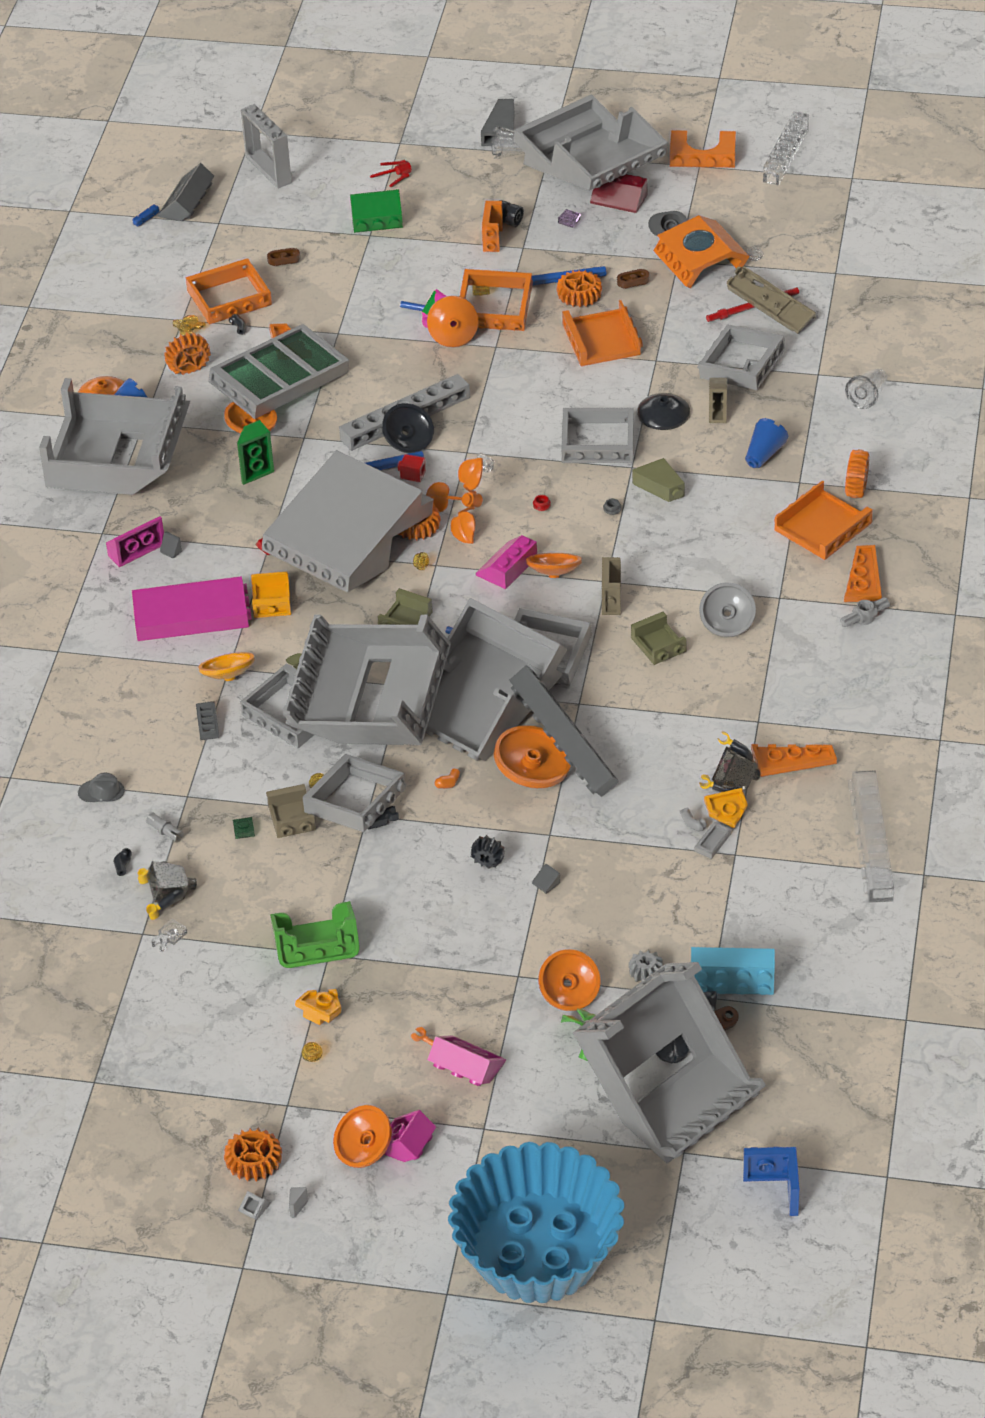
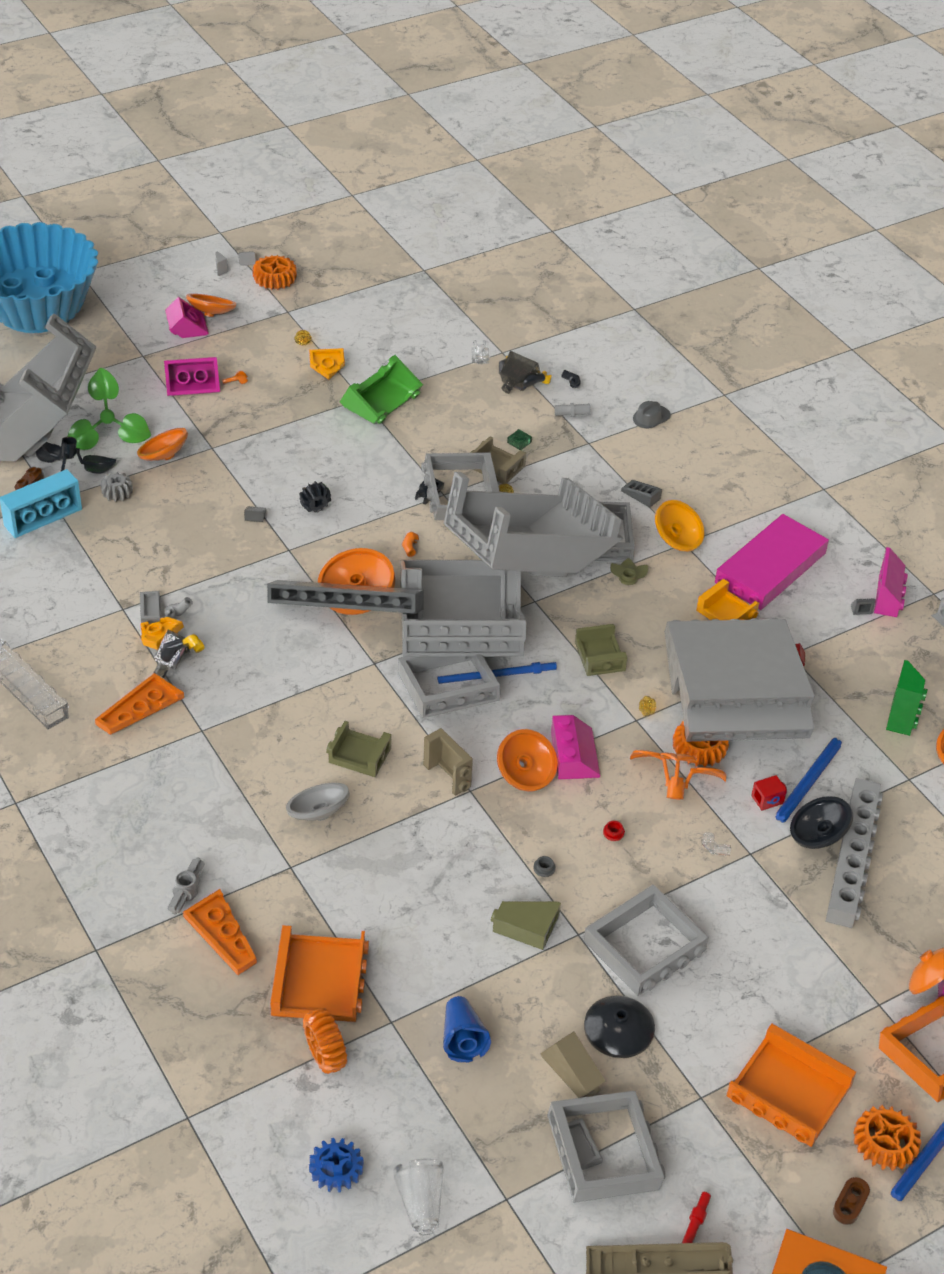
camera: 135 degrees right, 0 degrees up
none -> blue gear [309,1138,364,1193]

